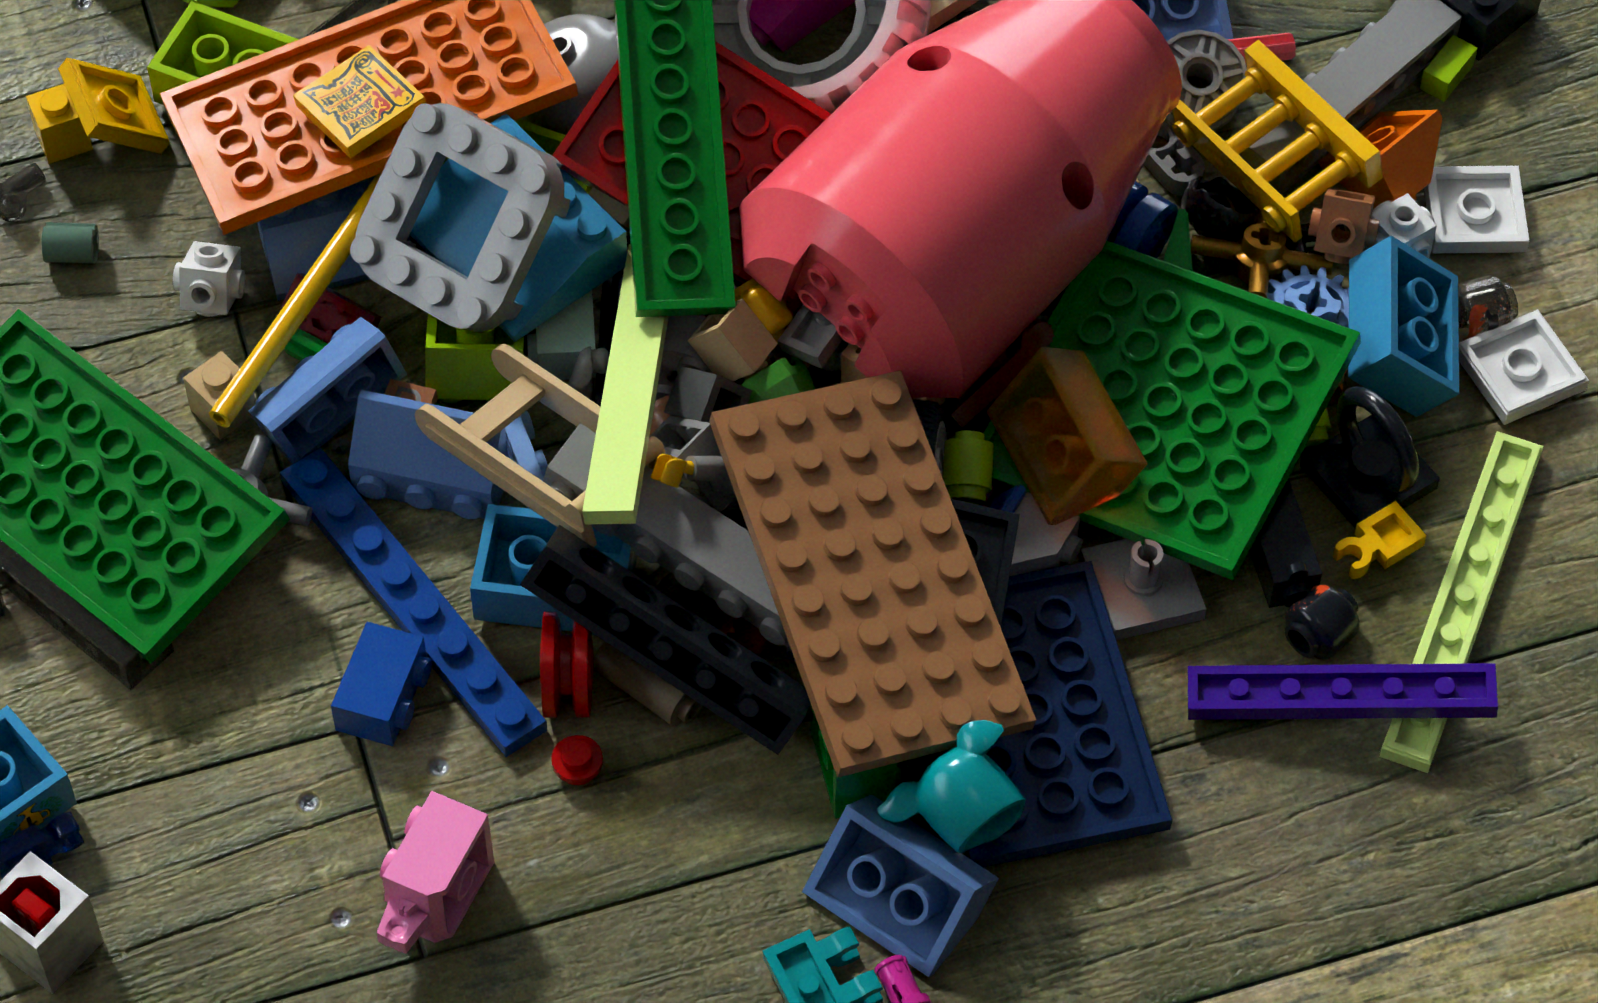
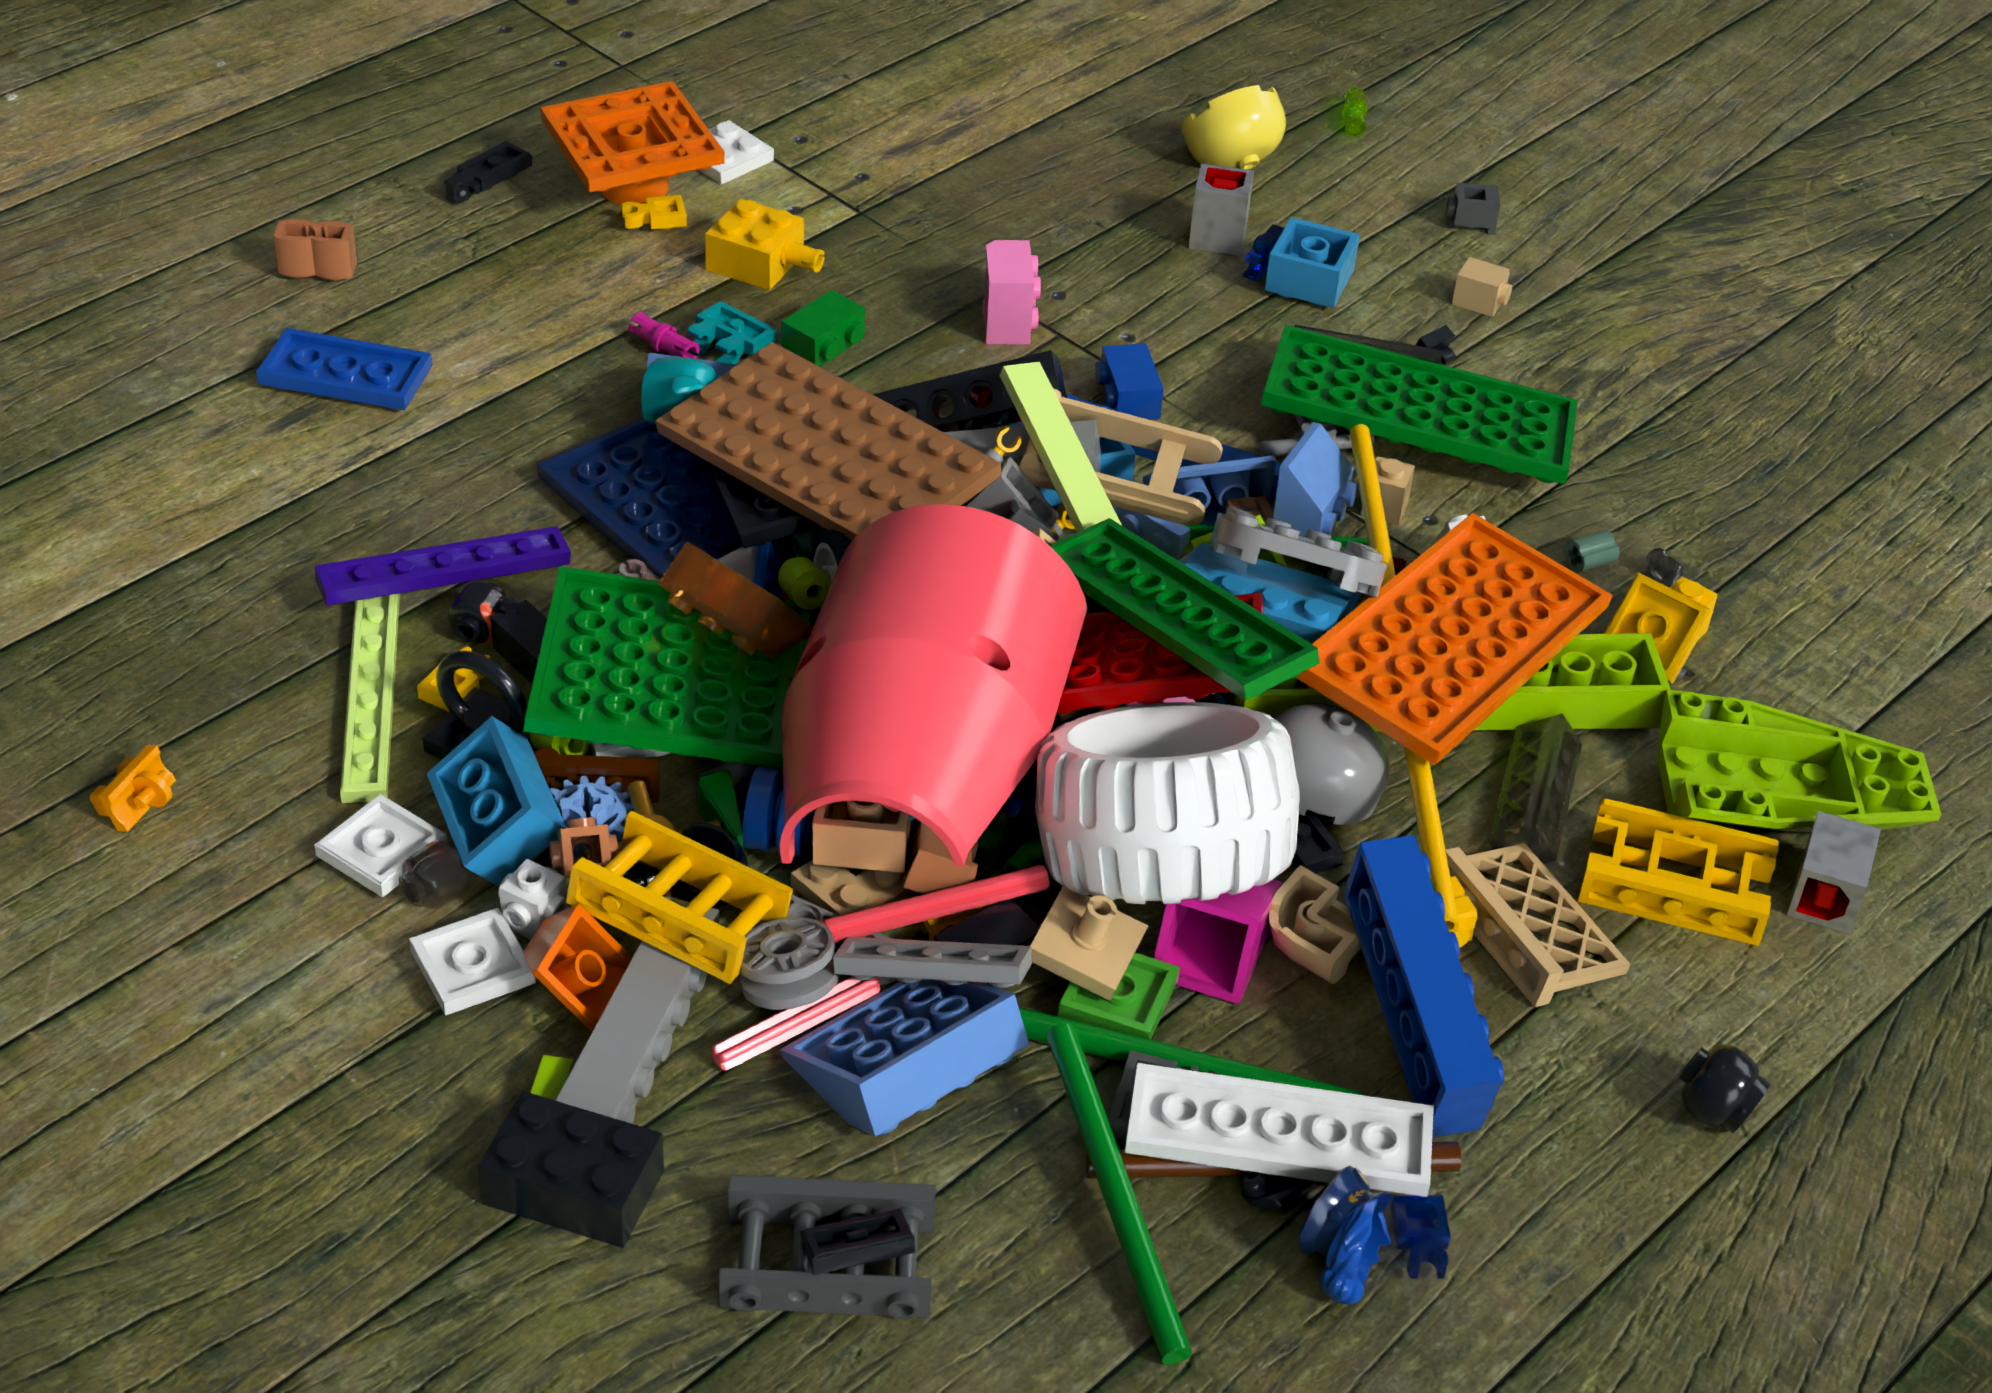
camera: 150 degrees right, 15 degrees down
yellow tile [293,45,426,159] -> none
none -> green brick [781,290,865,367]

